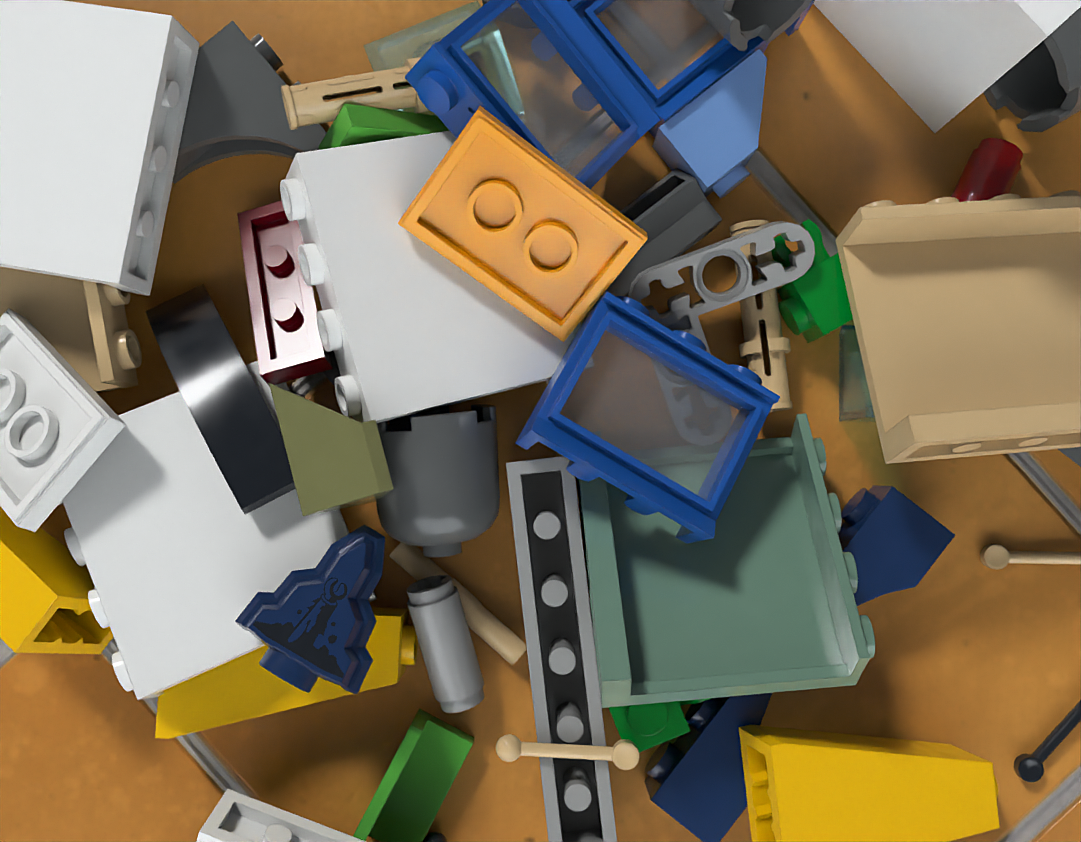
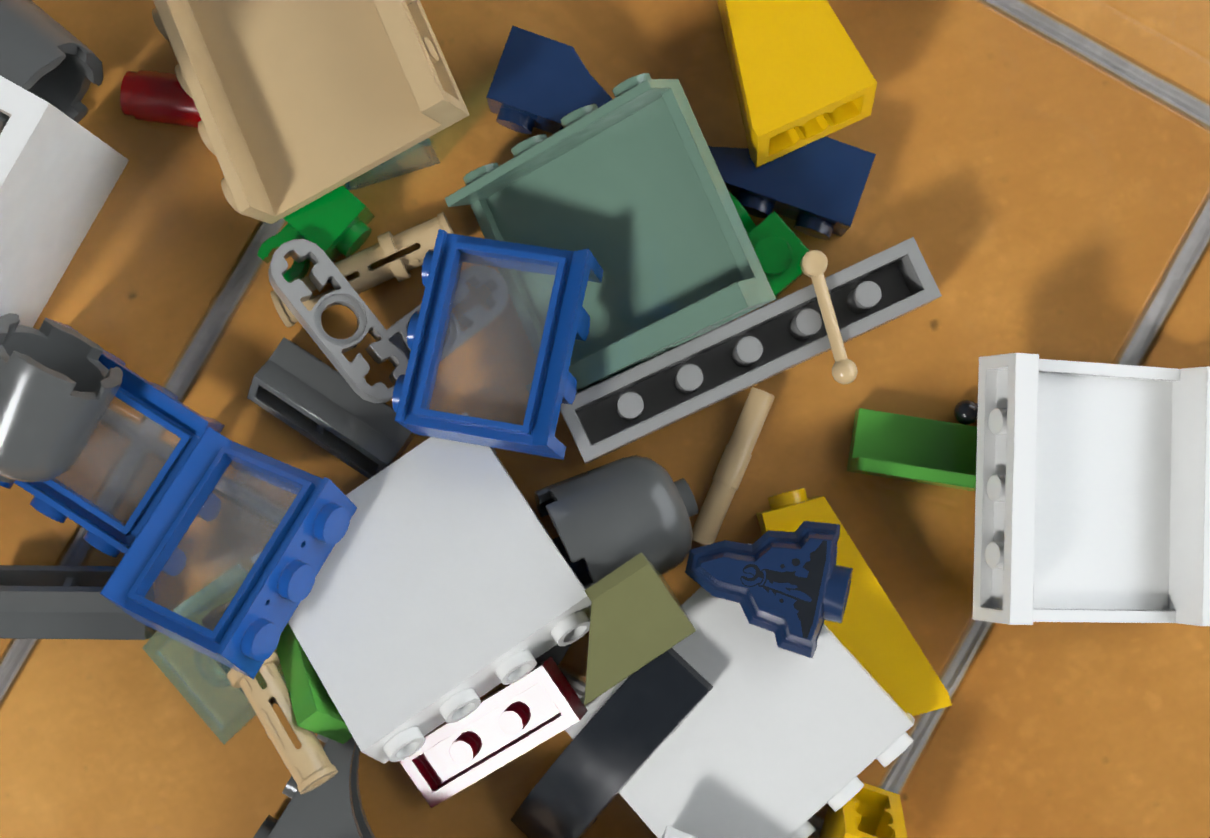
camera: 110 degrees left, 0 degrees up
light orange tile [398,106,648,342] -> none
light grey piece [407,575,484,713] -> none
medium blue slope [652,49,767,199] -> none

